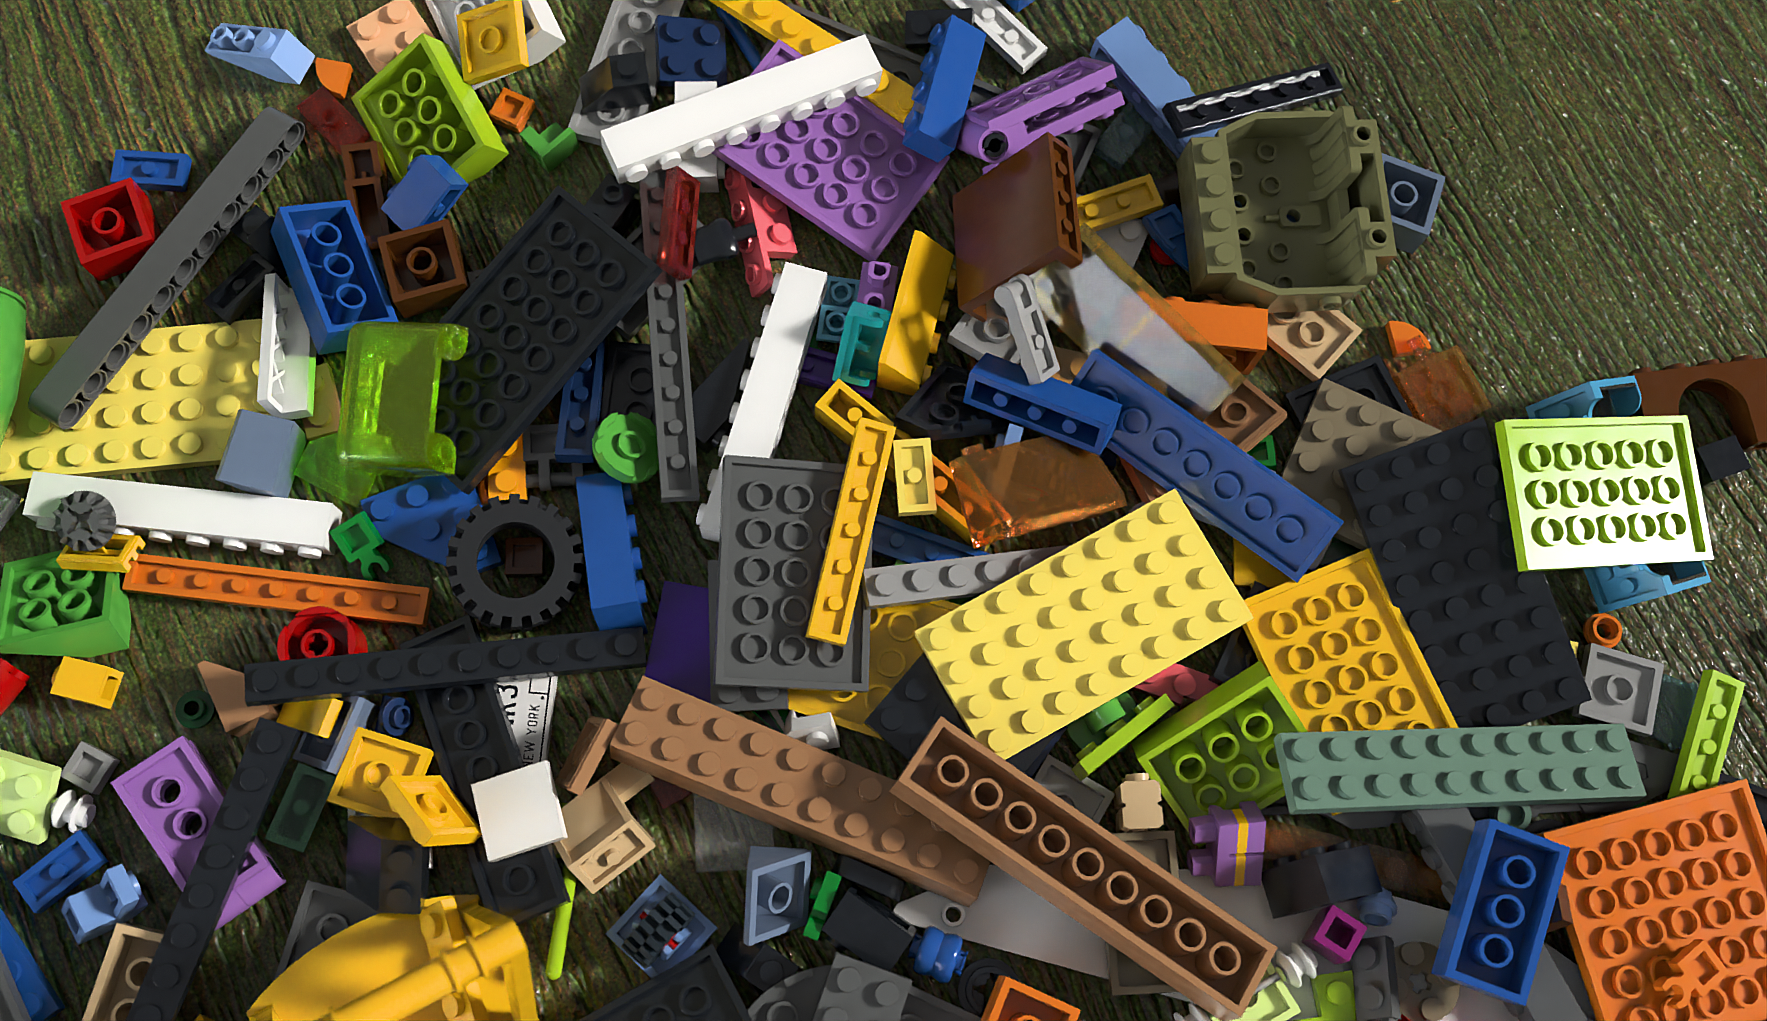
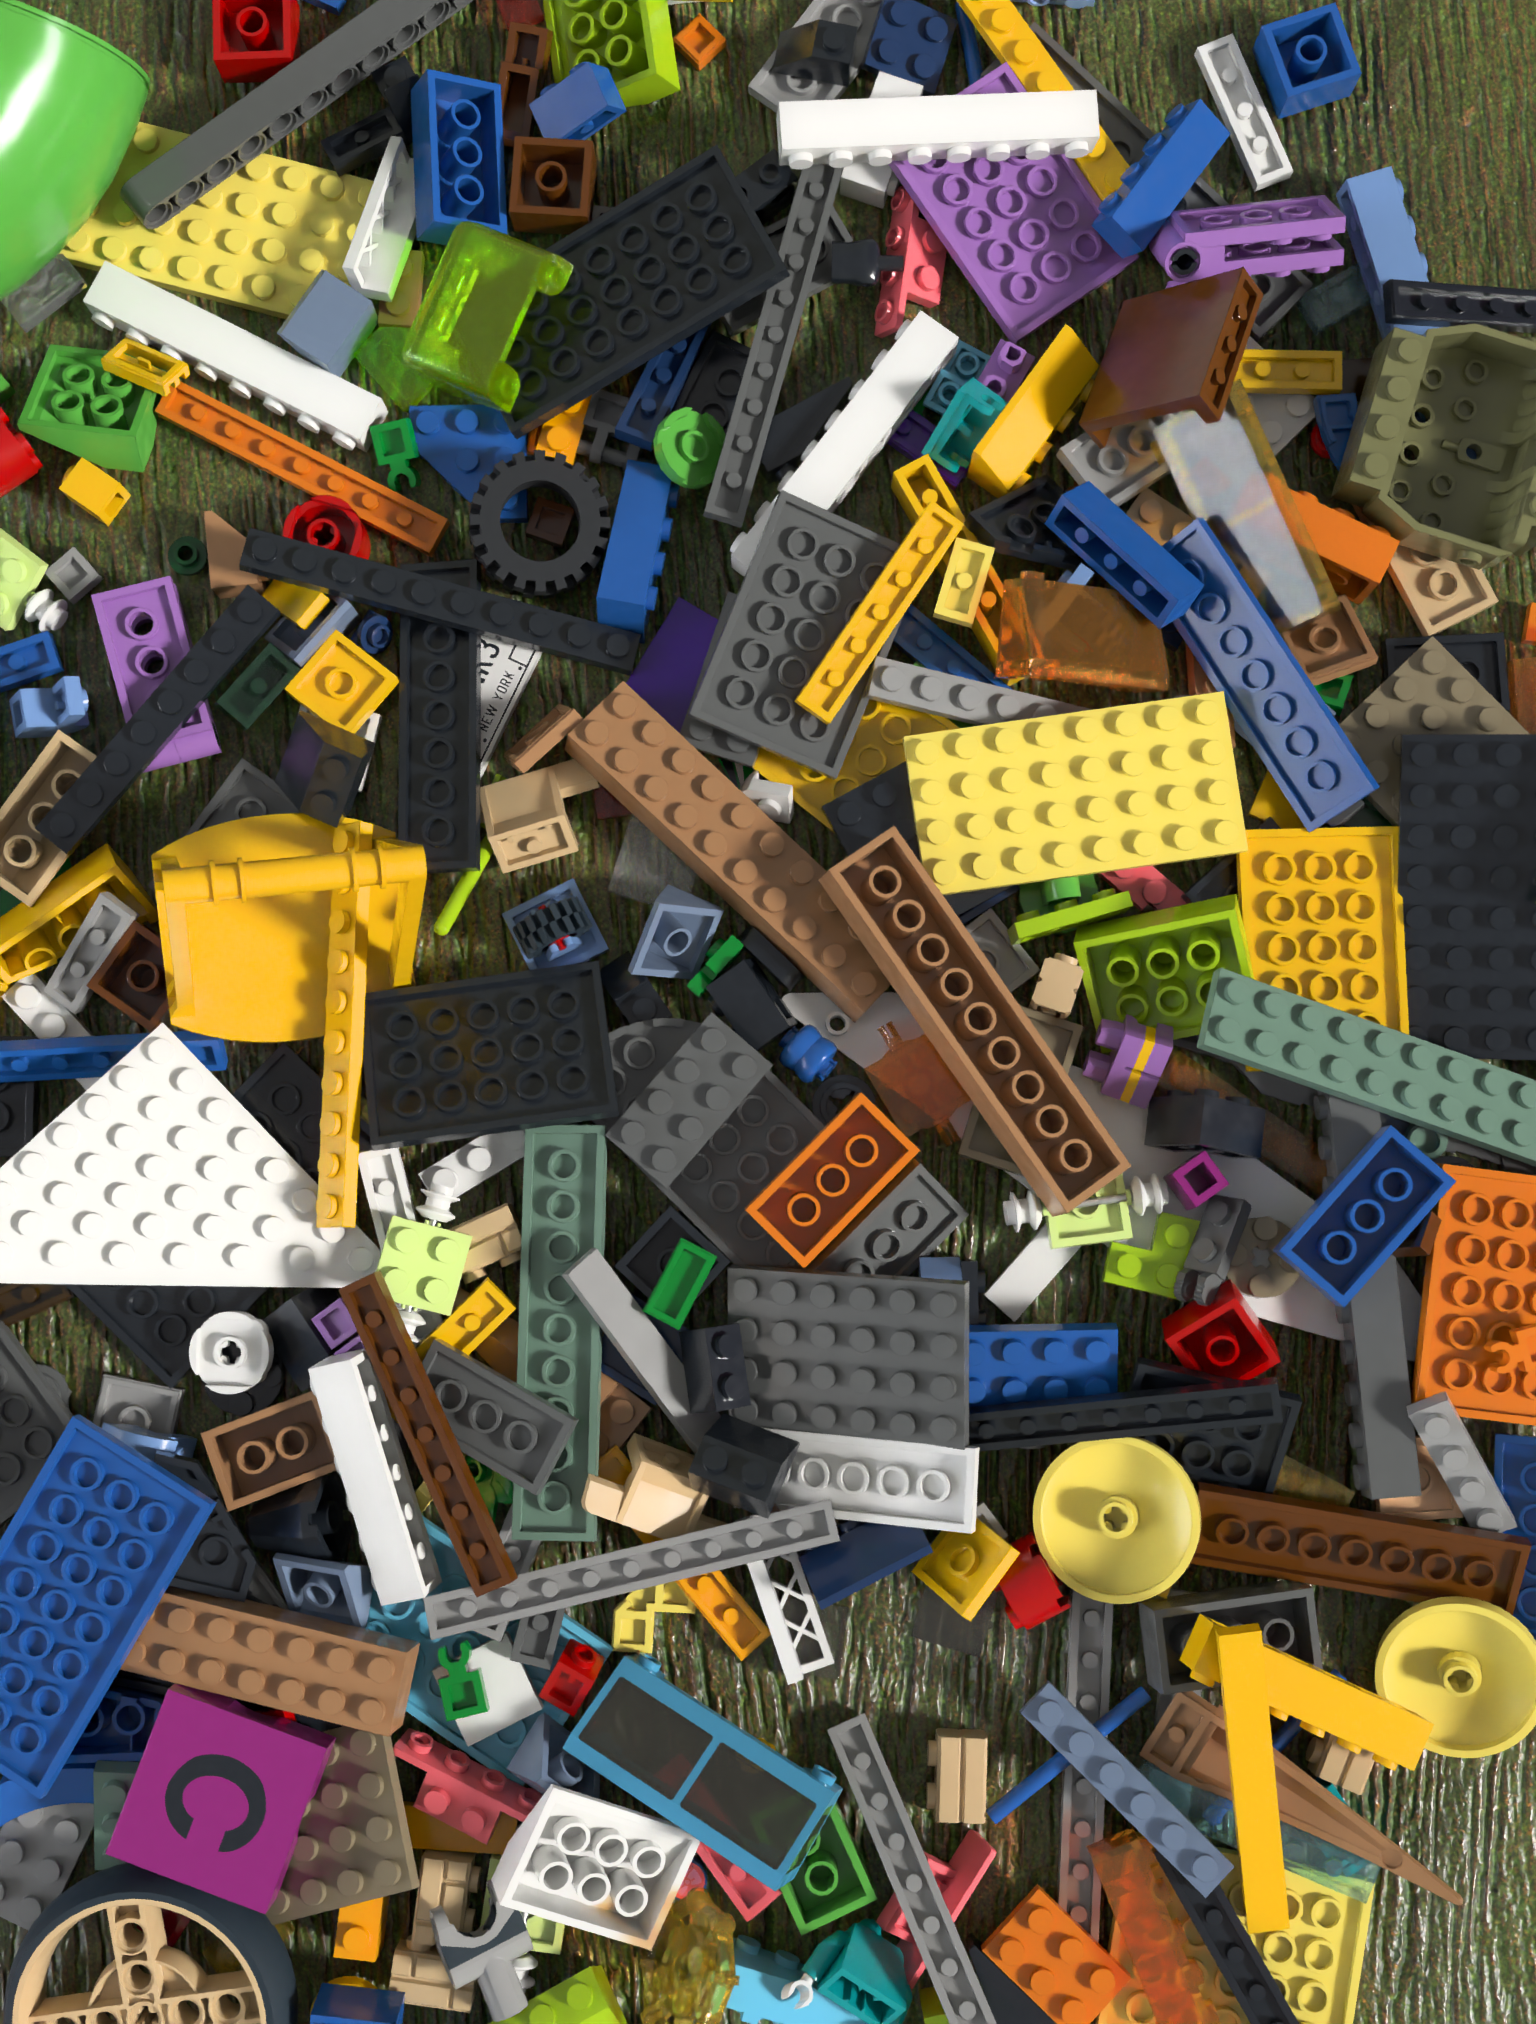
camera: 30 degrees right, 10 degrees up
dark grey gear [52,491,116,551] -> none
yellow plate [379,775,482,847] -> none
white tile [471,760,568,862] -> none
bright green panel [519,123,579,173] -> none
clear red plate [657,166,701,281] -> none
black plate [905,8,975,48] -> none
light grey plate [994,274,1060,385] -> none
light blue plate [1356,887,1397,926] -> none
none -> clear orange plate [864,1021,972,1148]

